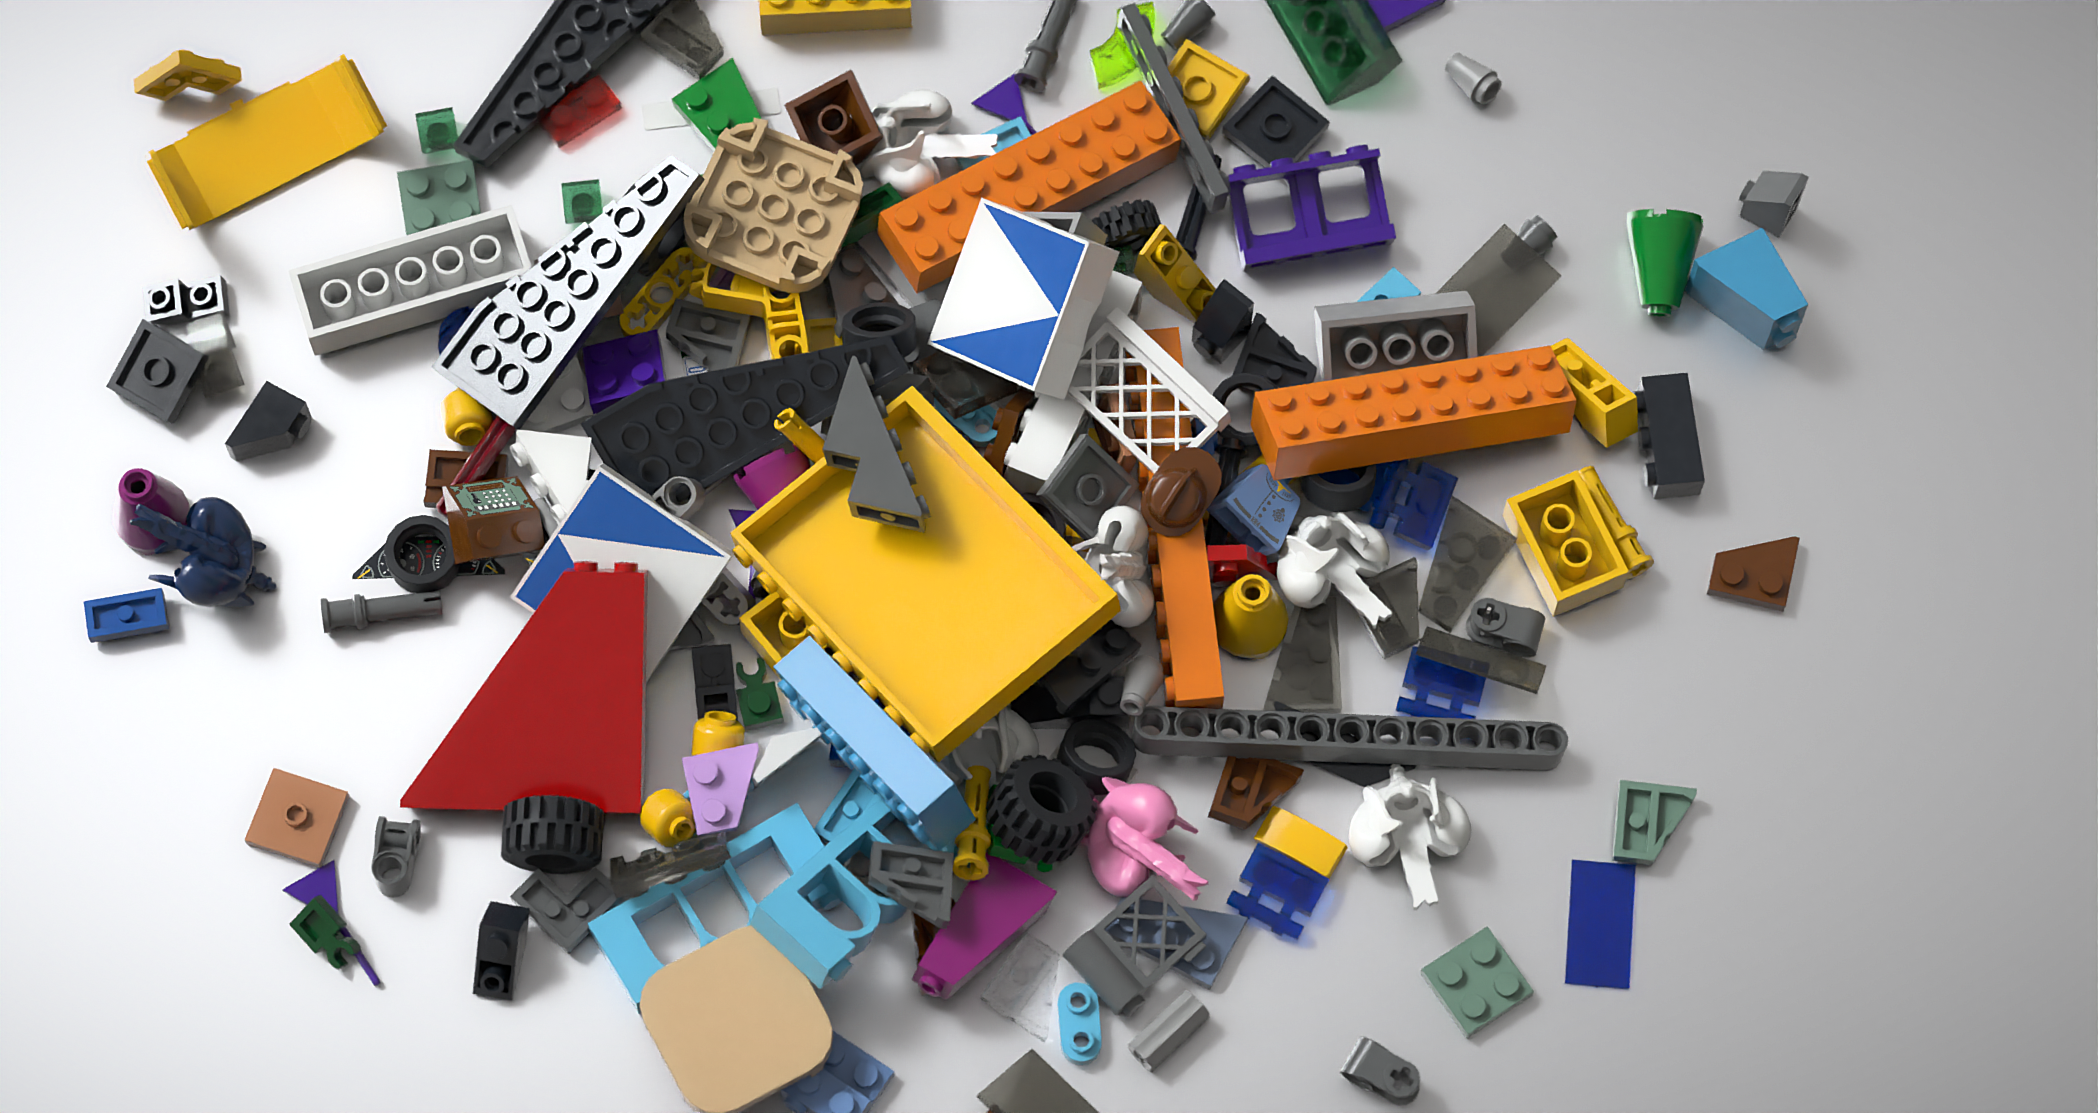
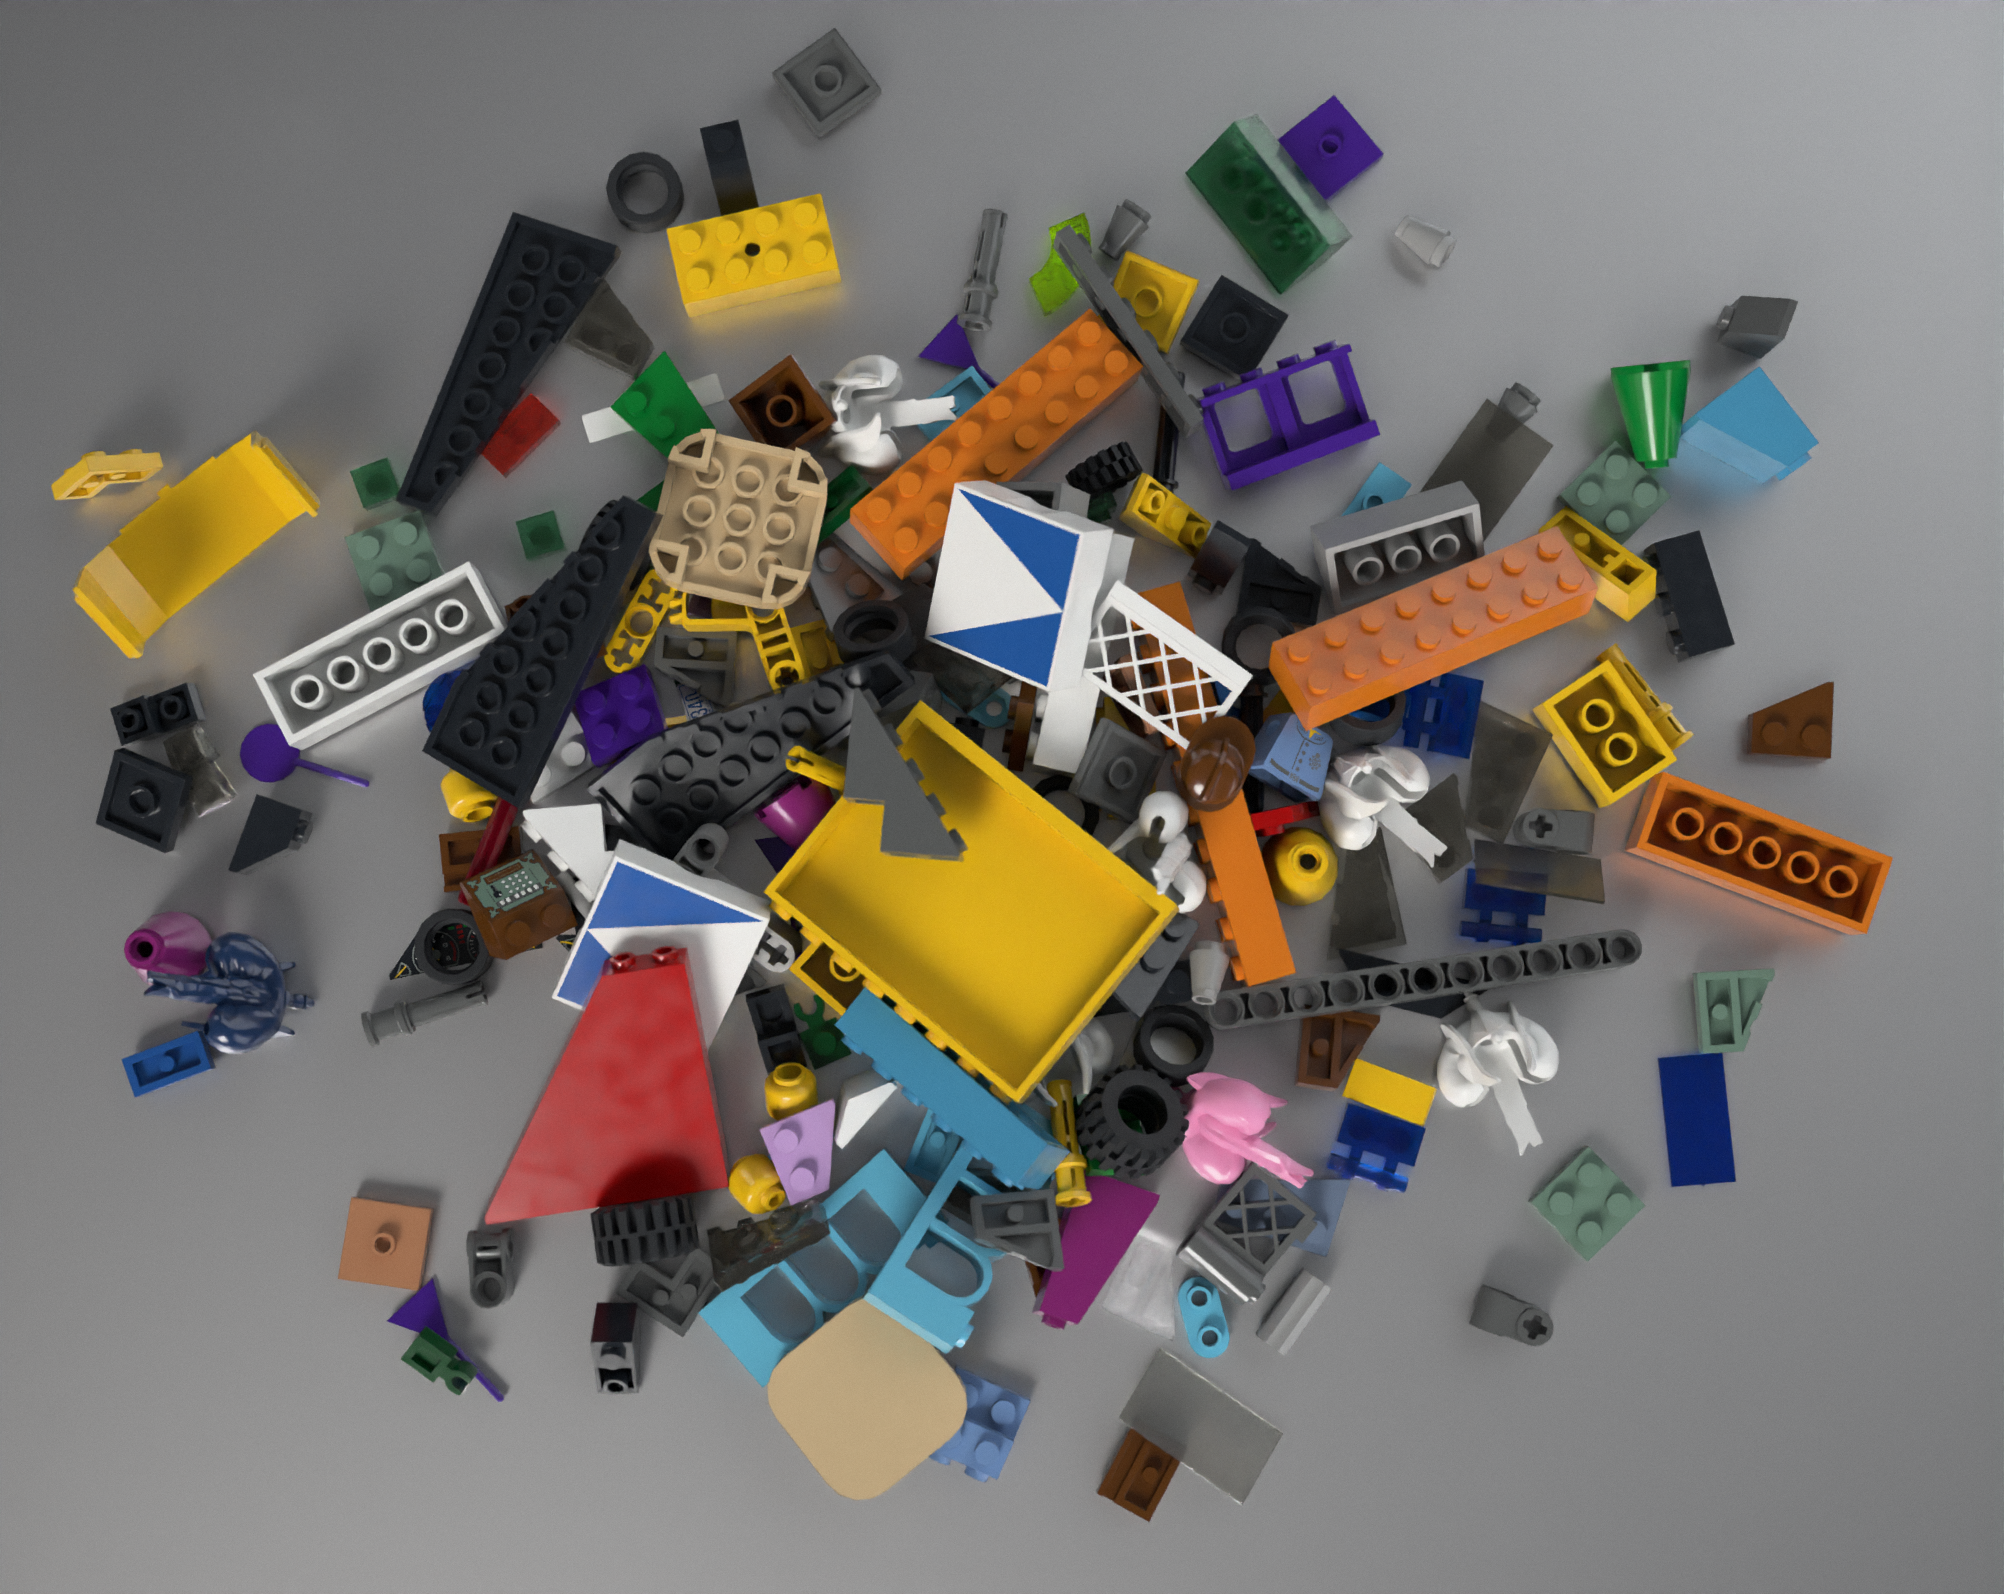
camera: 10 degrees left, 15 degrees up
none -> dark purple piece [240,724,369,787]
none -> sand green plate [1557,441,1671,545]
none -> orange brick [1625,772,1893,935]

